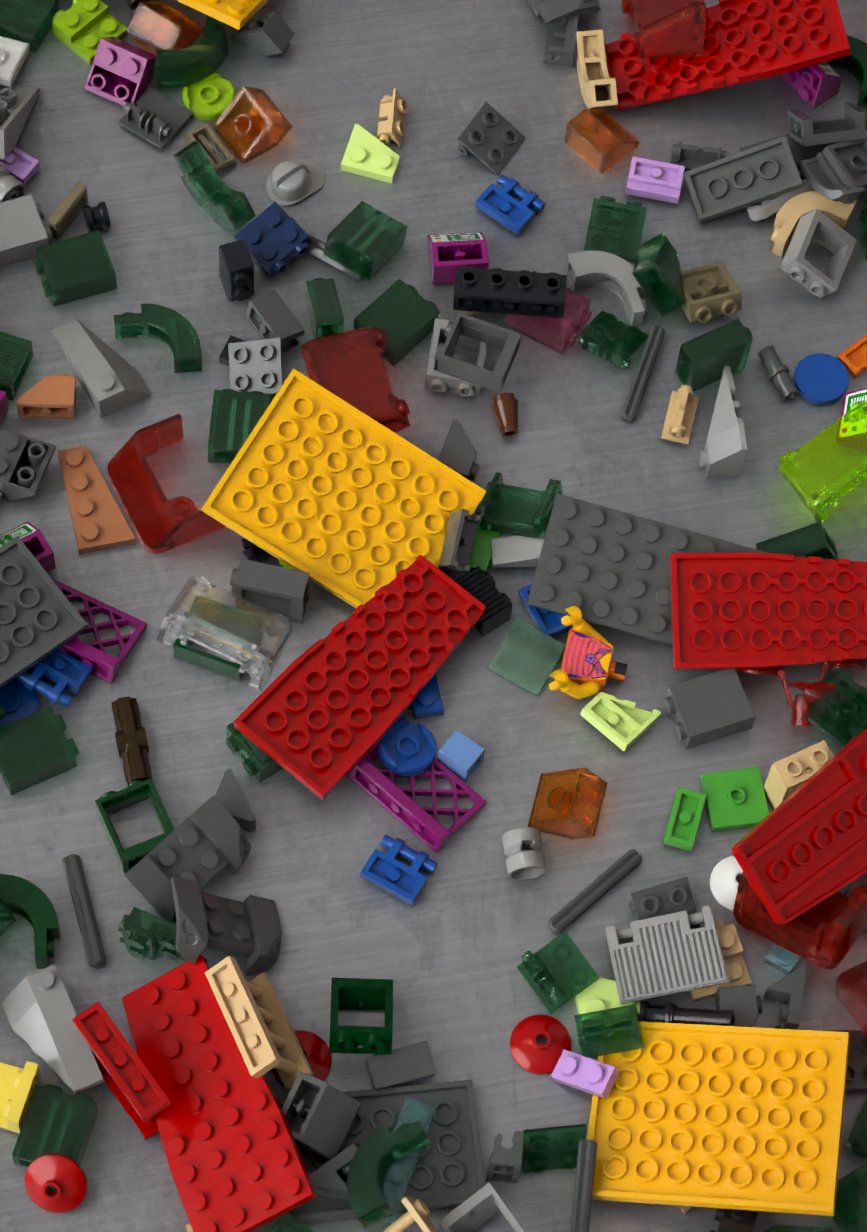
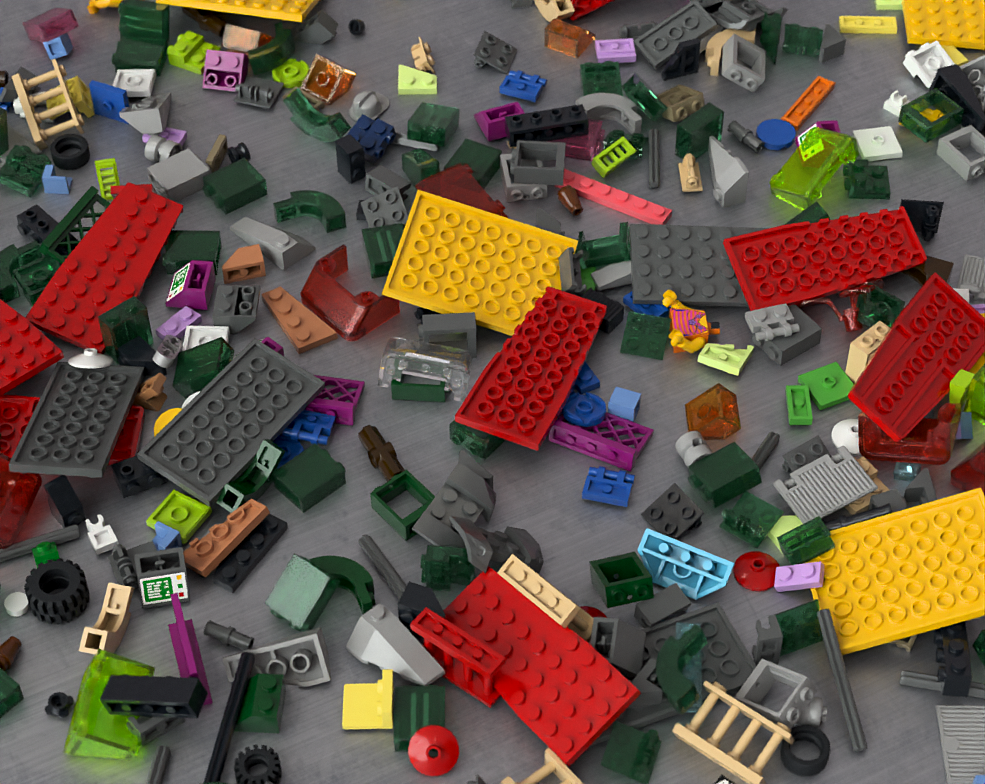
camera: 10 degrees left, 15 degrees down
none -> black hinge [349,19,365,34]
none -> black slope [398,582,445,640]
none -> coral plate [555,169,672,225]
none -> lime slope [591,136,636,178]
none -> medium azure wedge [638,528,735,600]
none -> black hinge [641,483,704,540]
none -> black wing [661,38,701,81]
none -> clear green brick [688,442,762,508]
none -> light grey plate [745,303,800,341]

